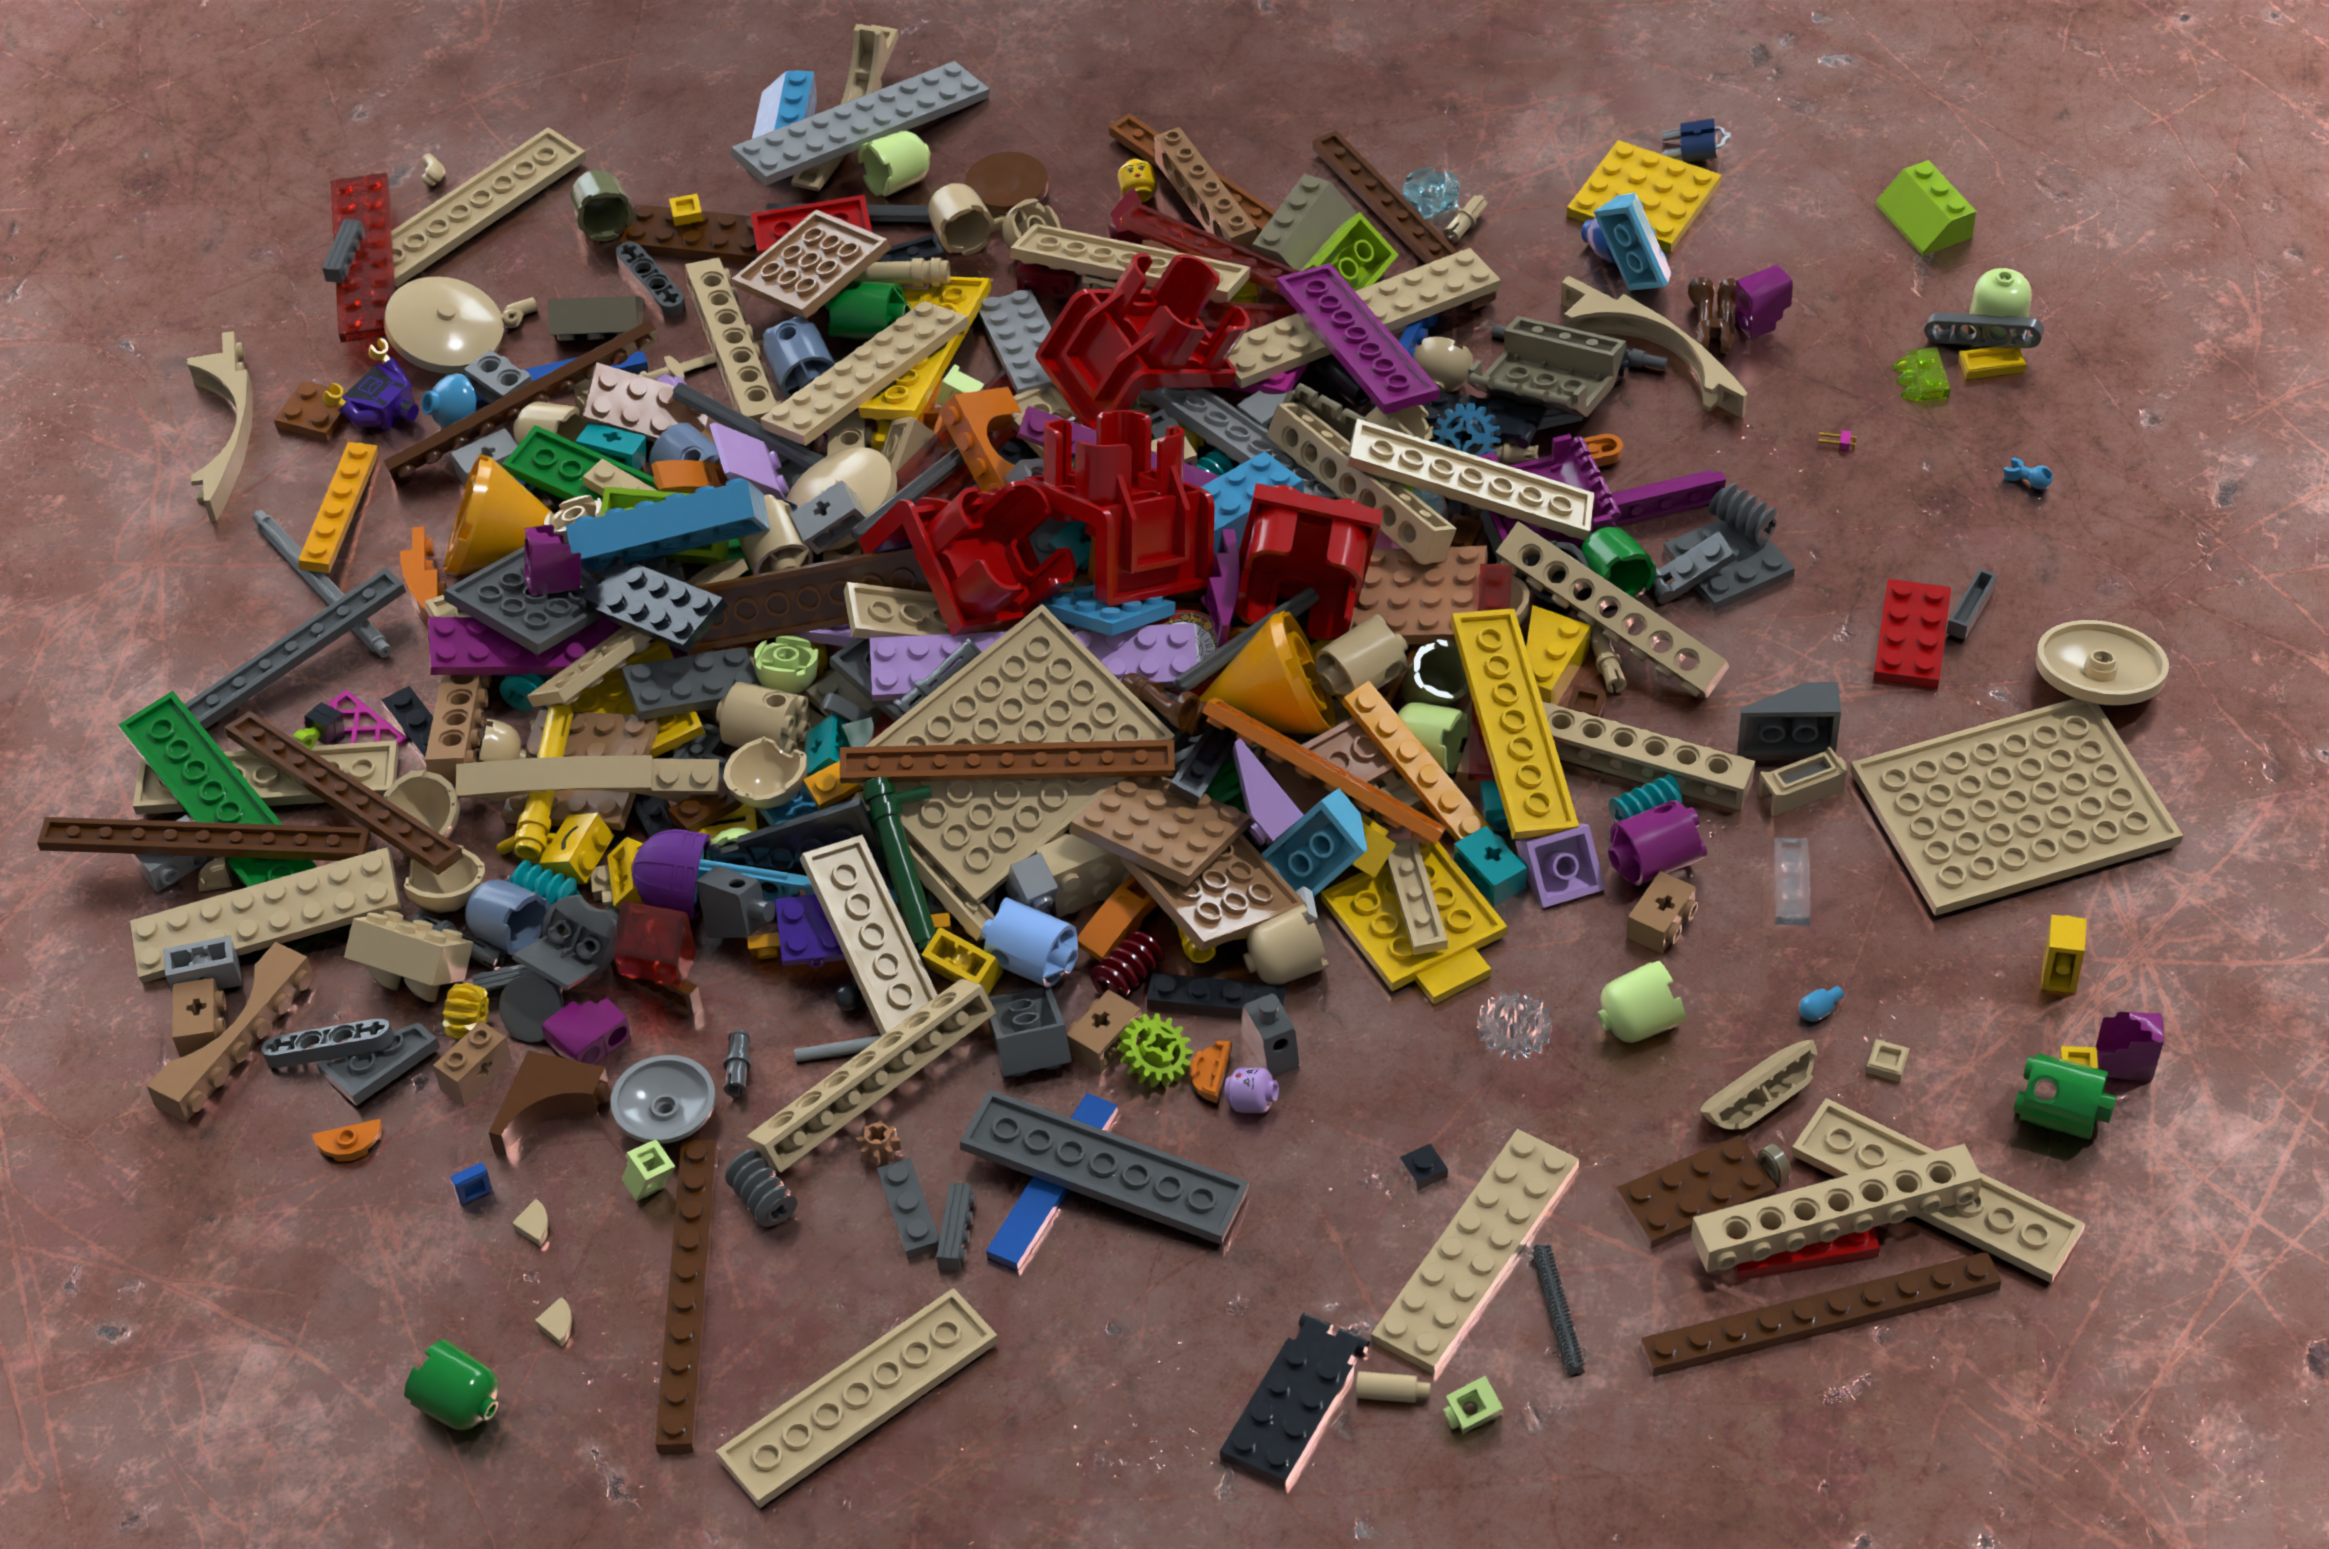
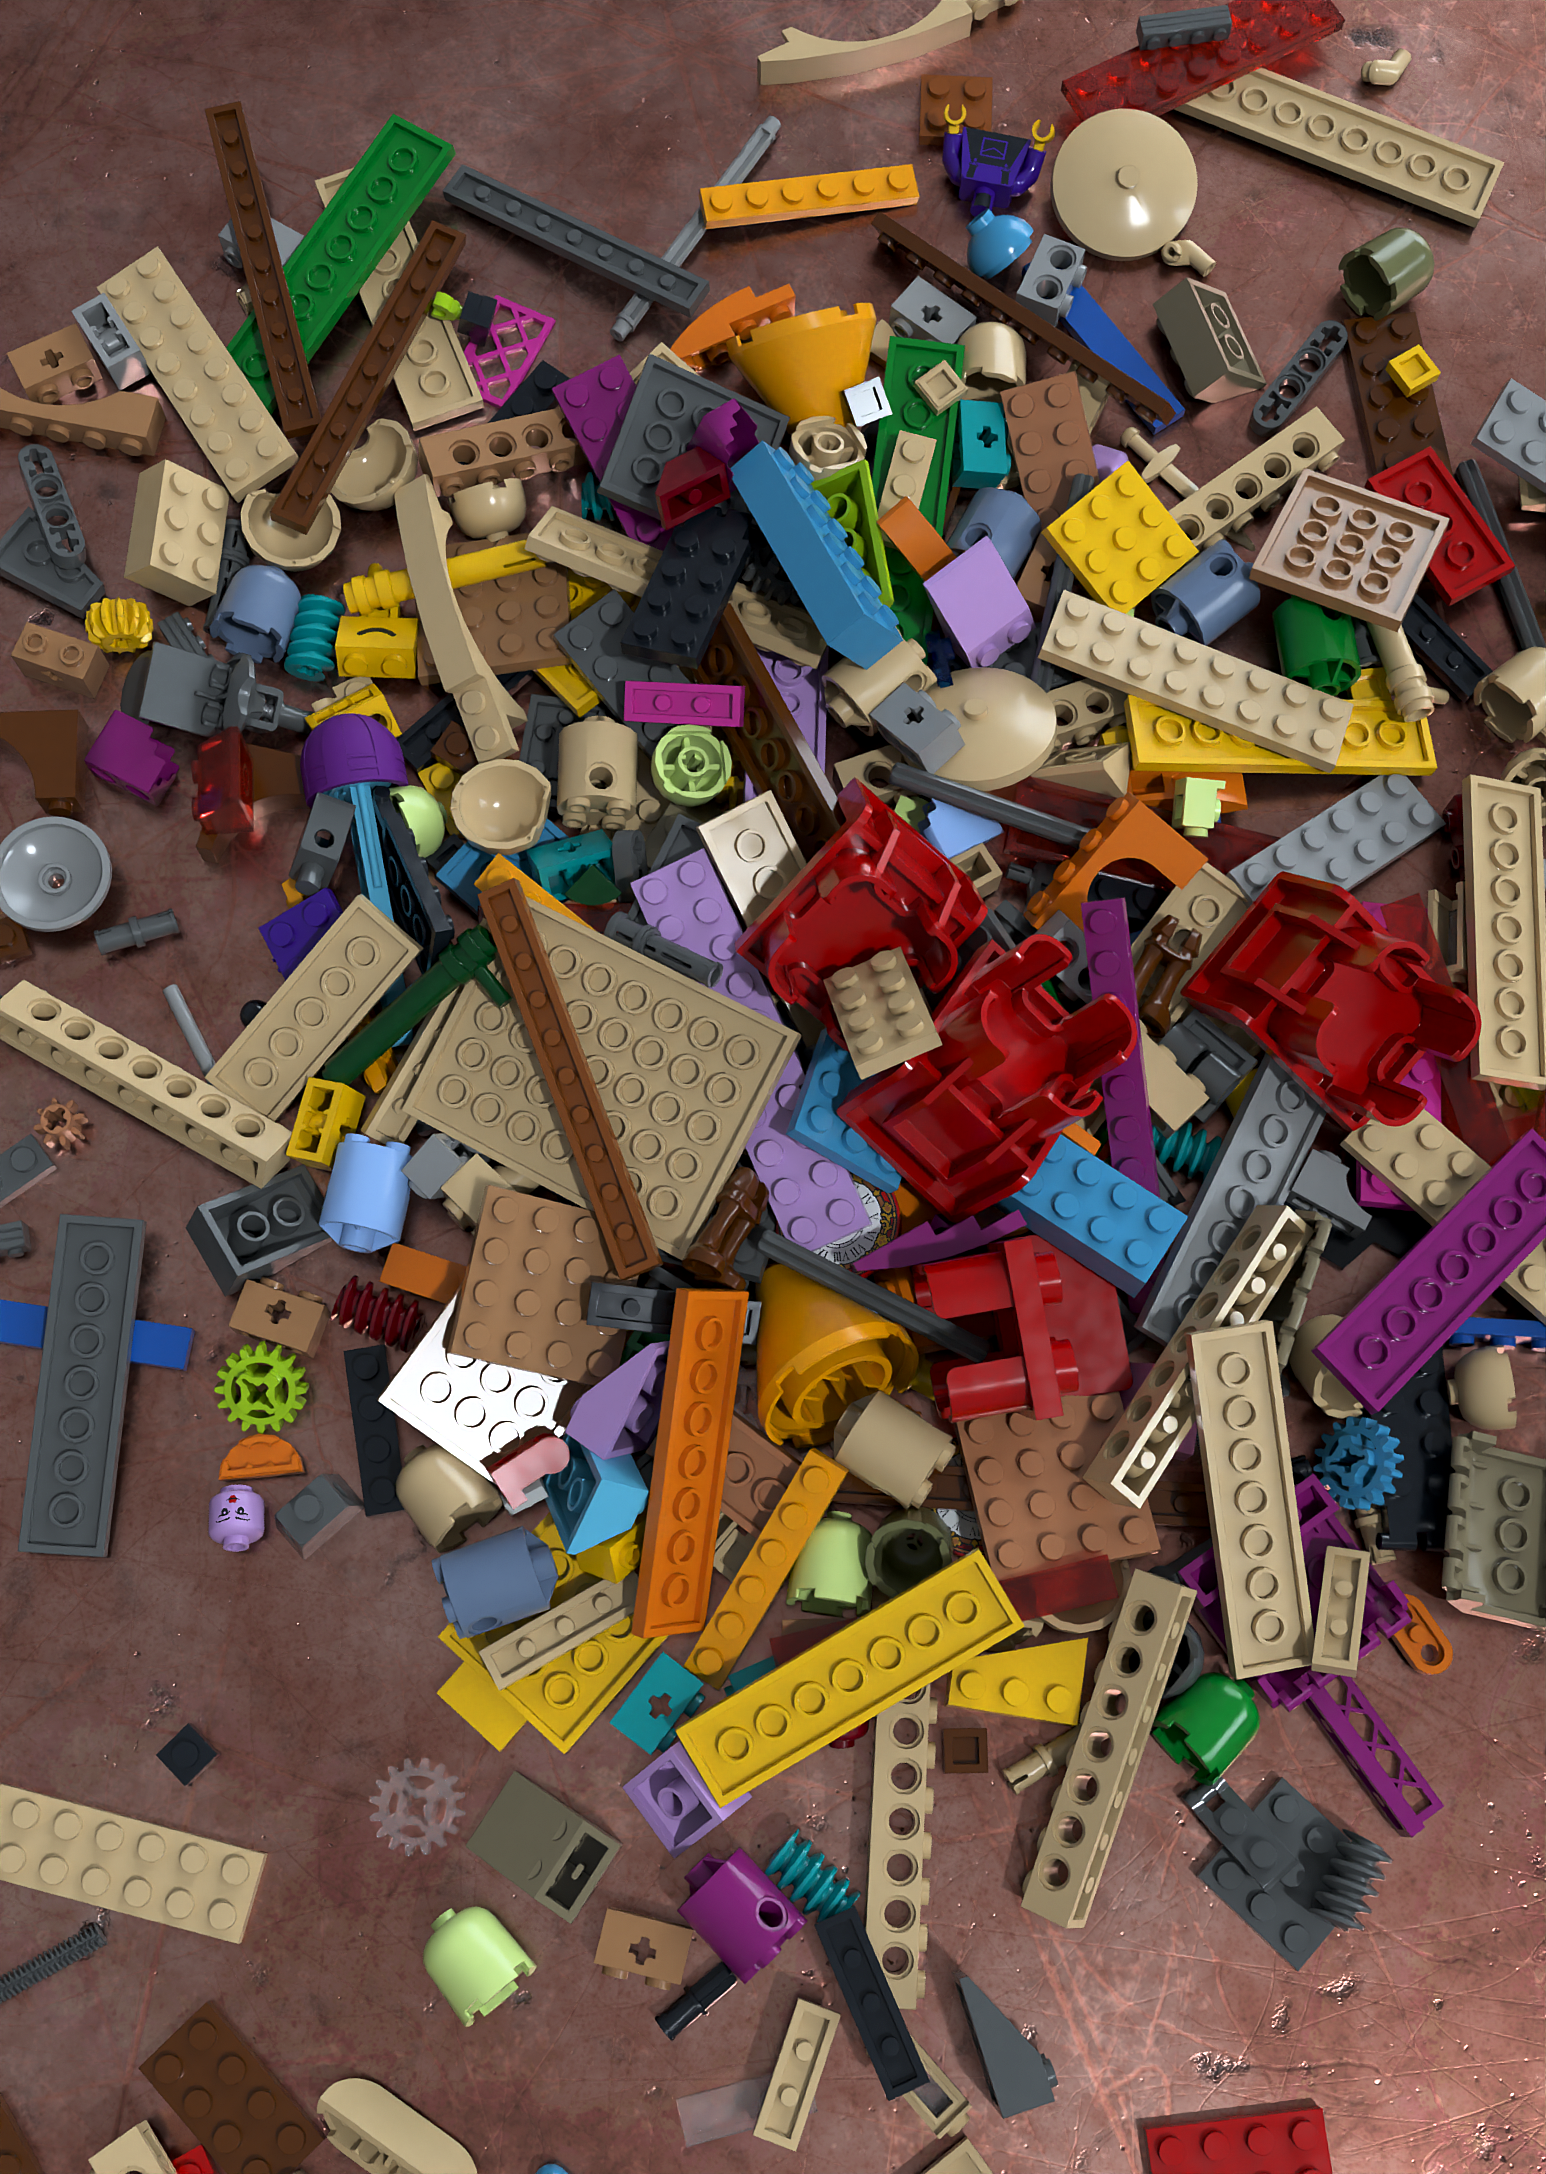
camera: 65 degrees right, 25 degrees up
none -> sand blue cylinder [431,1526,559,1639]
none -> dark tan slope [465,1771,623,1924]
none -> leg [486,1433,570,1510]
none -> dark pink plate [624,681,745,727]
none -> dark red slope [655,446,731,530]
none -> black axle [655,1962,738,2041]
none -> tan plate [753,1997,841,2152]
none -> black plate [814,1905,930,2101]
none -> tan plate [823,947,943,1080]
none -> plate [841,377,892,428]
none -> tan tile [914,360,968,416]
none -> yellow plate [1041,461,1199,614]
none -> tan plate [1311,1546,1371,1678]

